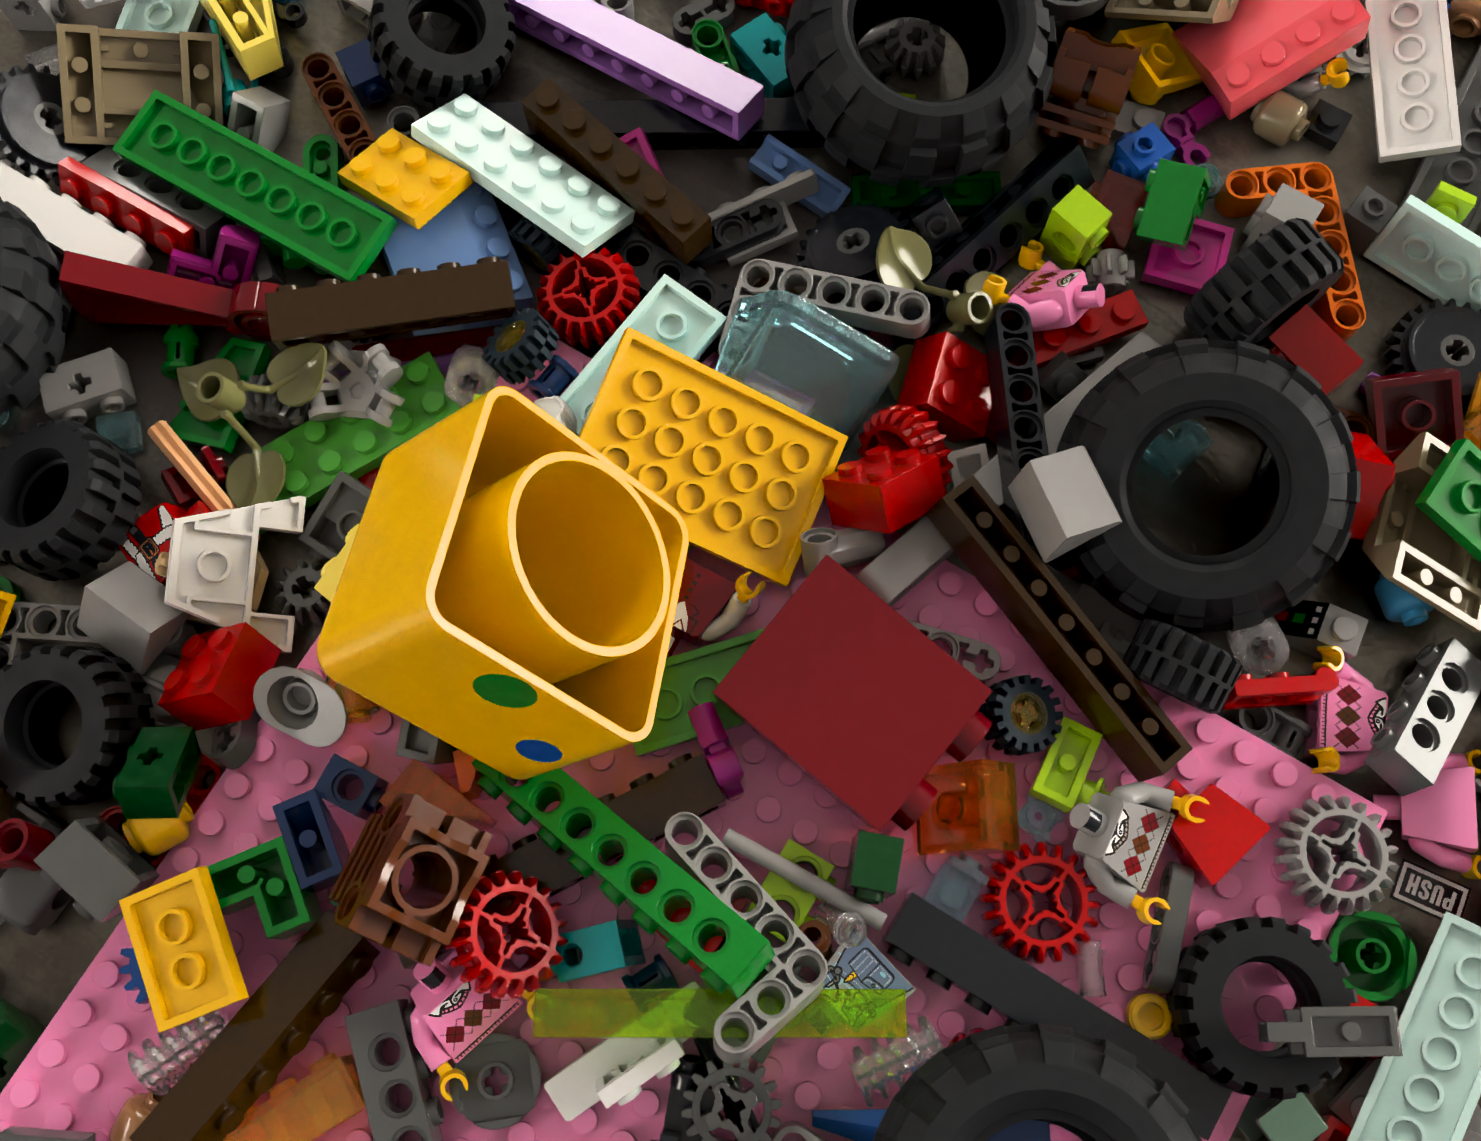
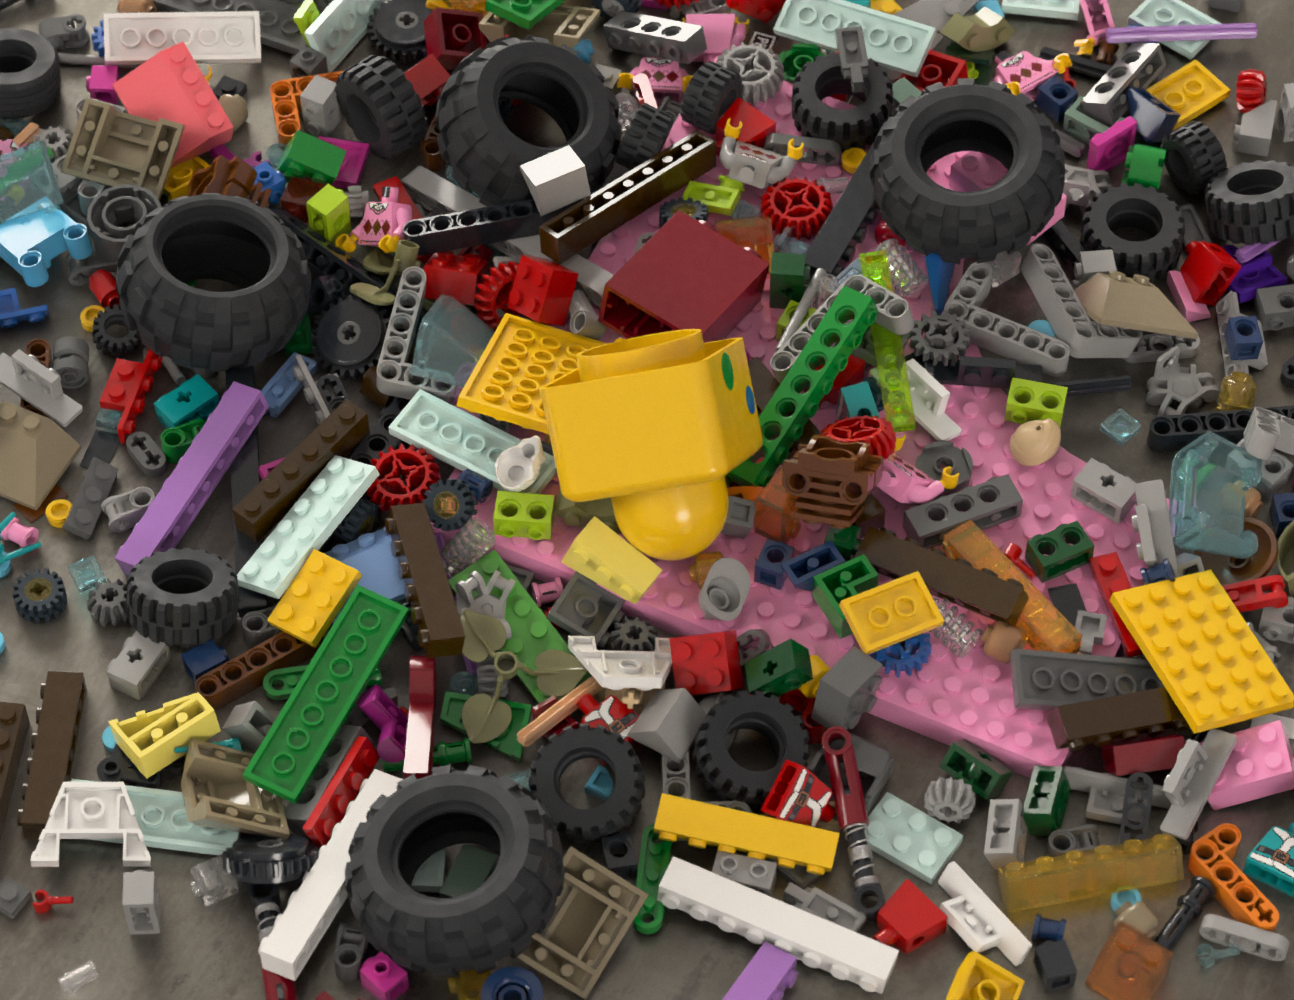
camera: 95 degrees left, 20 degrees down
none -> black tyre [681,61,743,135]

